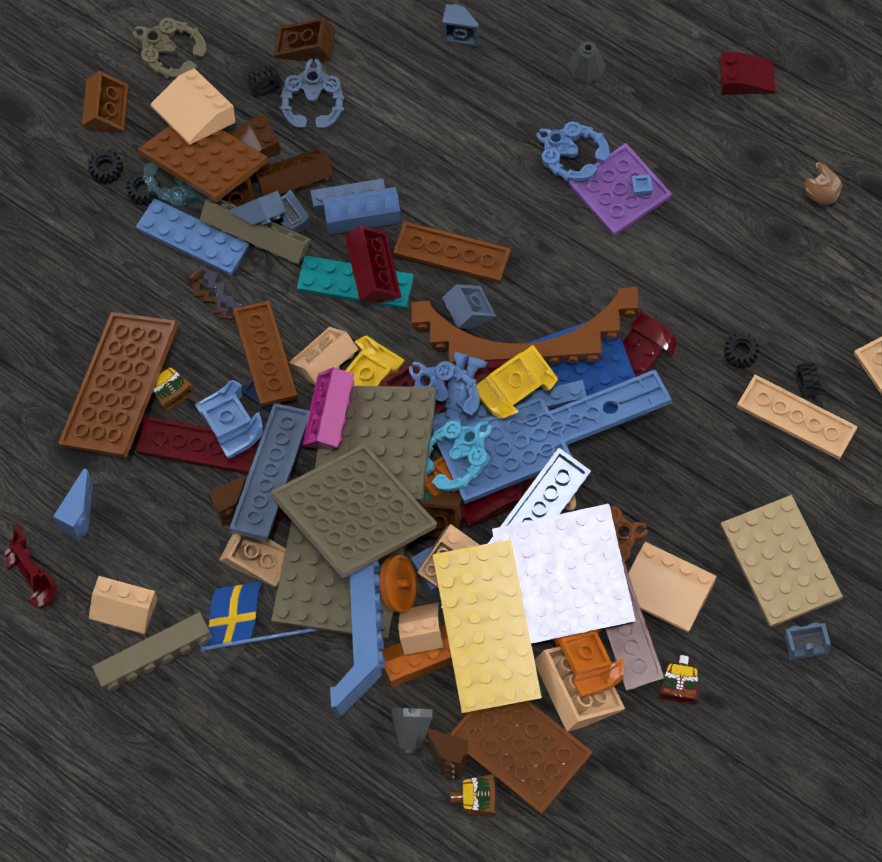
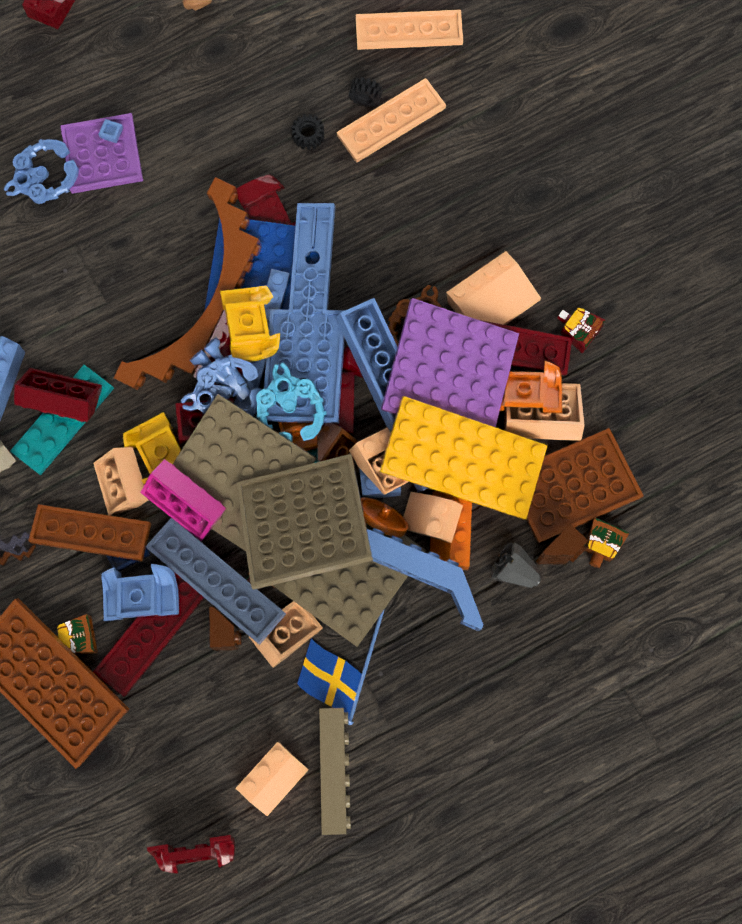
camera: 65 degrees left, 10 degrees up
medium blue slope [53,469,93,540] -> none
dark orange plate [393,221,511,284] -> none
sand blue slope [442,284,496,329] -> none
tan plate [720,495,843,628] -> none
sand blue window [784,623,831,660] -> none

